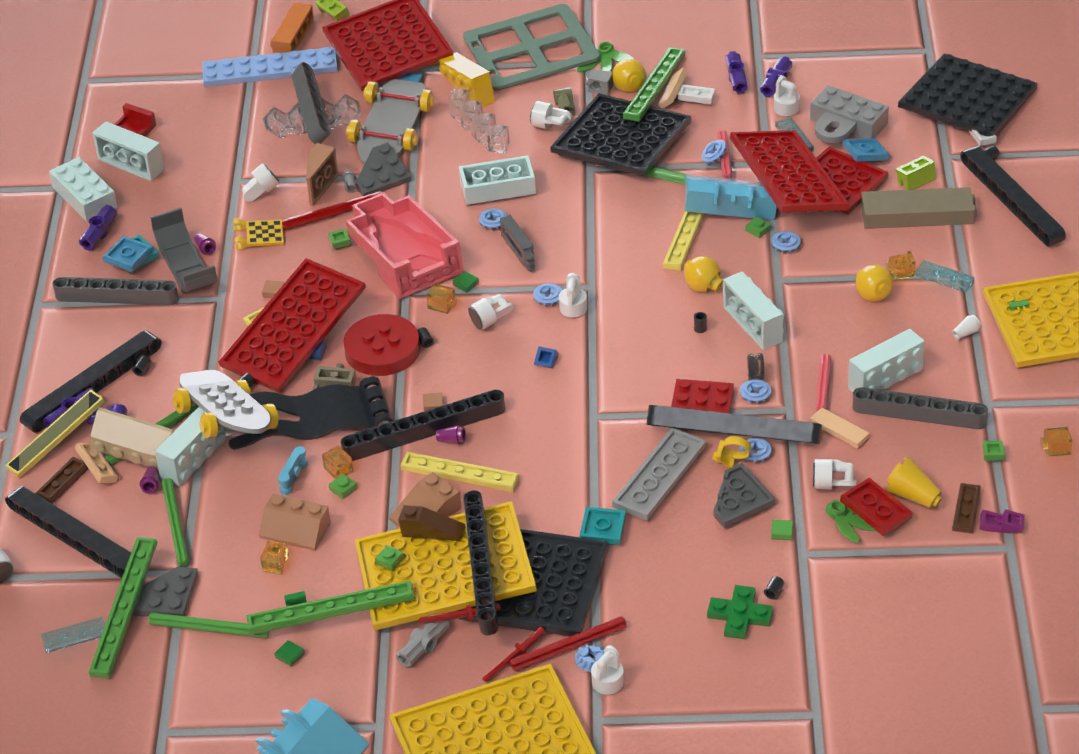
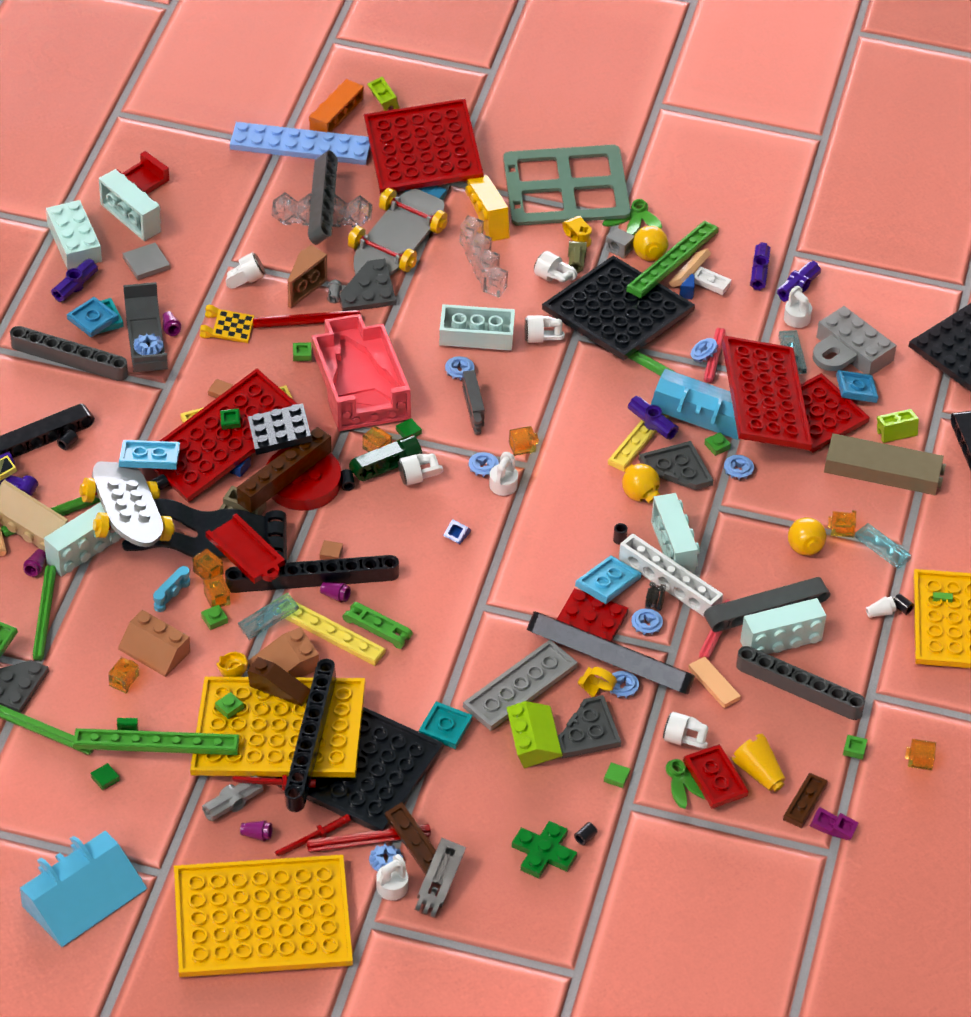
camera: 10 degrees right, 5 degrees up
none -> medium azure tile [119,440,180,469]
none -> light grey tile [123,243,170,280]
none -> light blue gear [134,333,163,355]
none -> clear yellow brick [192,549,223,584]
none -> red piece [205,513,285,584]
none -> yellow hair [216,651,248,677]
none -> green tile [220,408,241,430]
none -> reddish brown brick [237,427,331,513]
none -> clear light blue tile [238,592,299,640]
none -> magenta cone [240,820,273,841]
none -> plate [248,403,312,455]
none -> bright green plate [342,602,413,649]
none -> dark green beam [349,434,422,481]
none -> reddish brown plate [385,802,436,875]
none -> hinge [415,838,466,918]
none -> lime slope [506,701,563,768]
none -> clear yellow brick [509,426,539,456]
none -> white piece [525,315,565,343]
none -> yellow piece [562,216,592,248]
none -> medium azure tile [575,555,642,604]
none -> white brick [619,533,723,617]
none -> dark purple piece [628,396,679,440]
none -> dark grey plate [639,441,713,490]
none -> blue slope [680,274,695,300]
none -> dark grey beam [704,577,831,632]
none -> black hinge [893,593,914,615]

